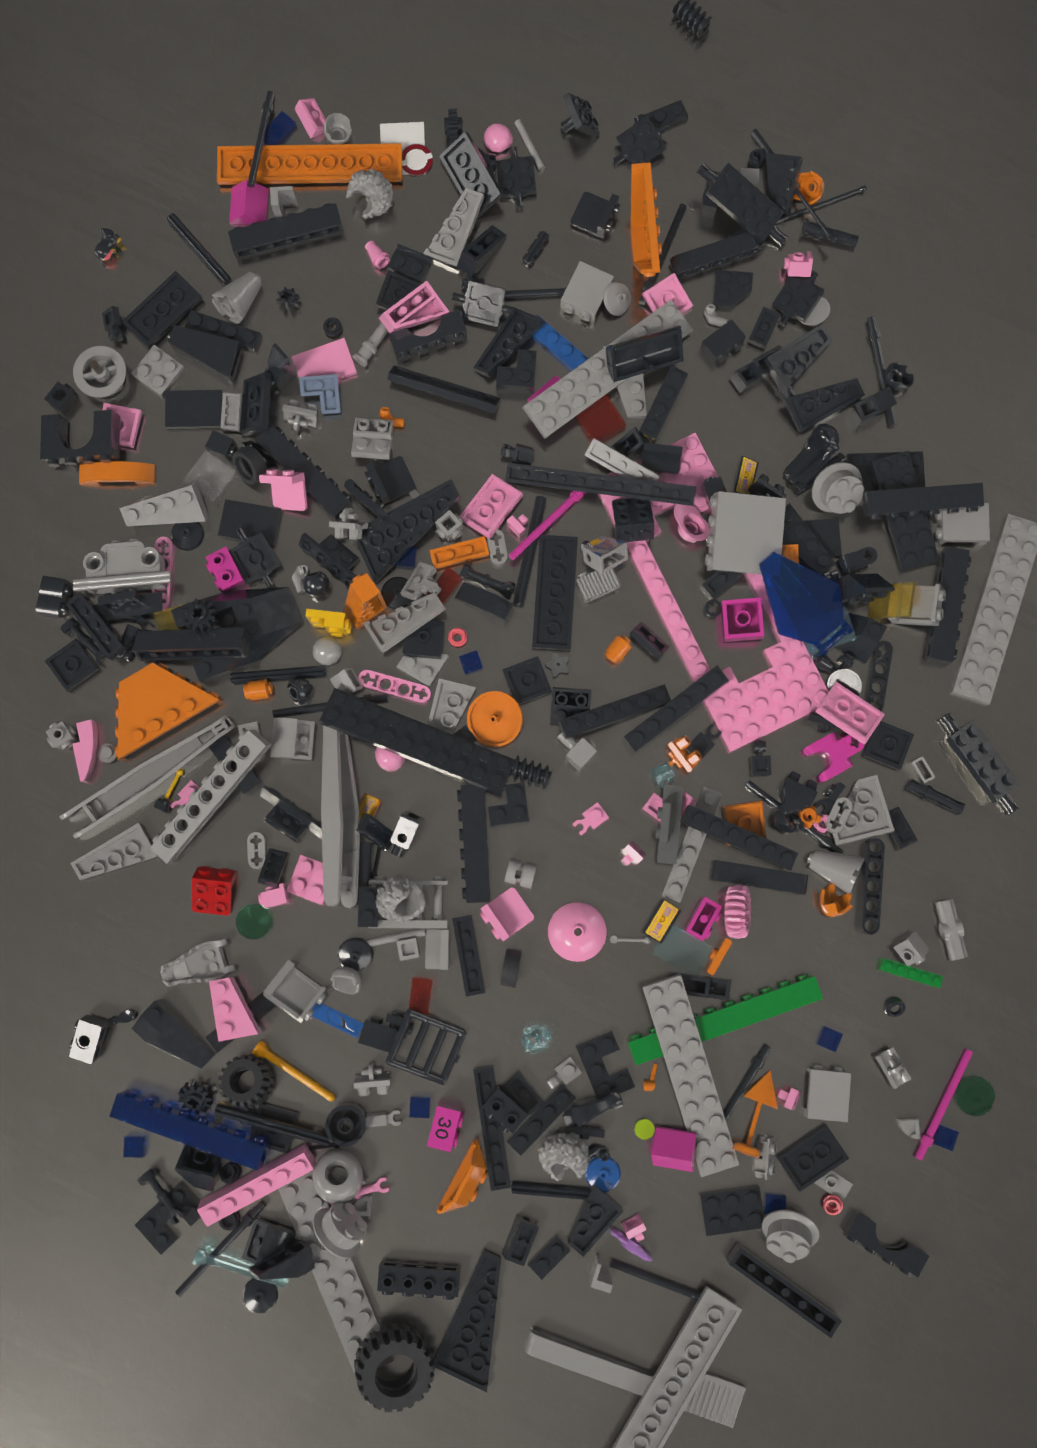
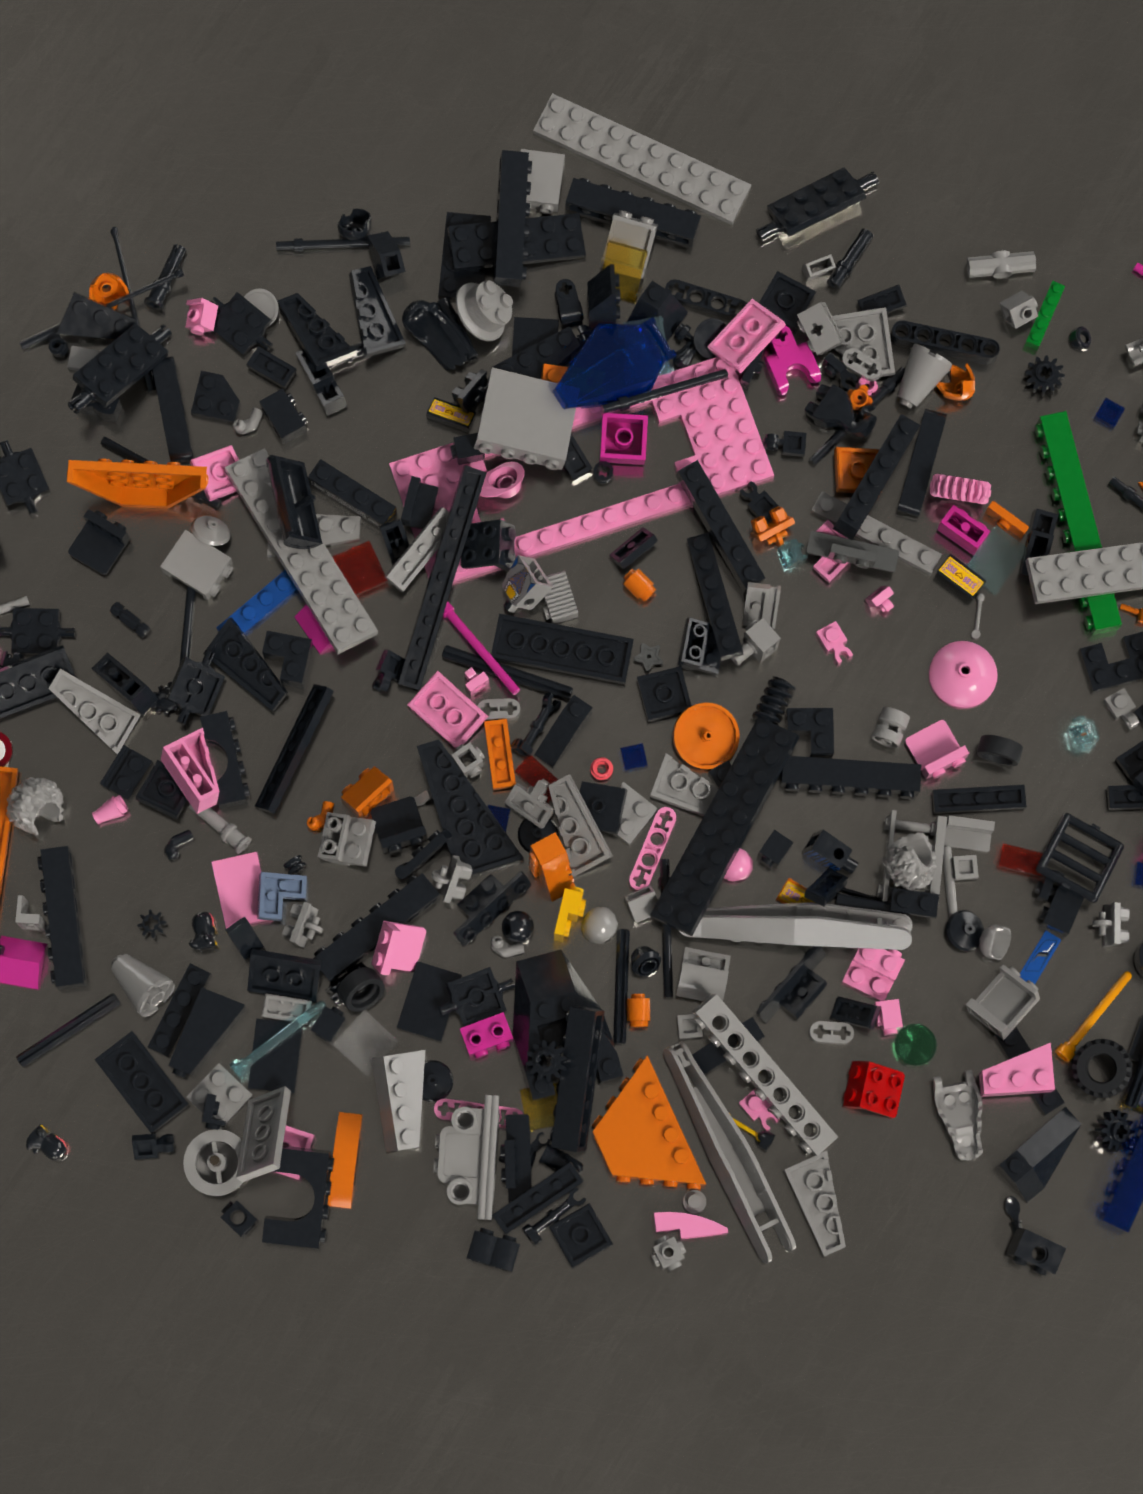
camera: 90 degrees left, 5 degrees down
black plate [323,317,342,336] -> none
none -> black arm [164,829,193,860]
none -> black animal [189,912,217,950]
none -> black bracket [201,1094,226,1130]
none -> clear light blue piece [229,1001,326,1079]
none -> light grey plate [236,1086,291,1183]
none -> black bush [283,855,307,875]
none -> orange slope [341,766,394,818]
none -> black bar [601,369,728,414]
none -> light grey plate [742,582,781,629]
none -> black brick [758,829,794,869]
none -> light grey brick [797,302,845,355]
none -> black gear [1024,355,1065,396]

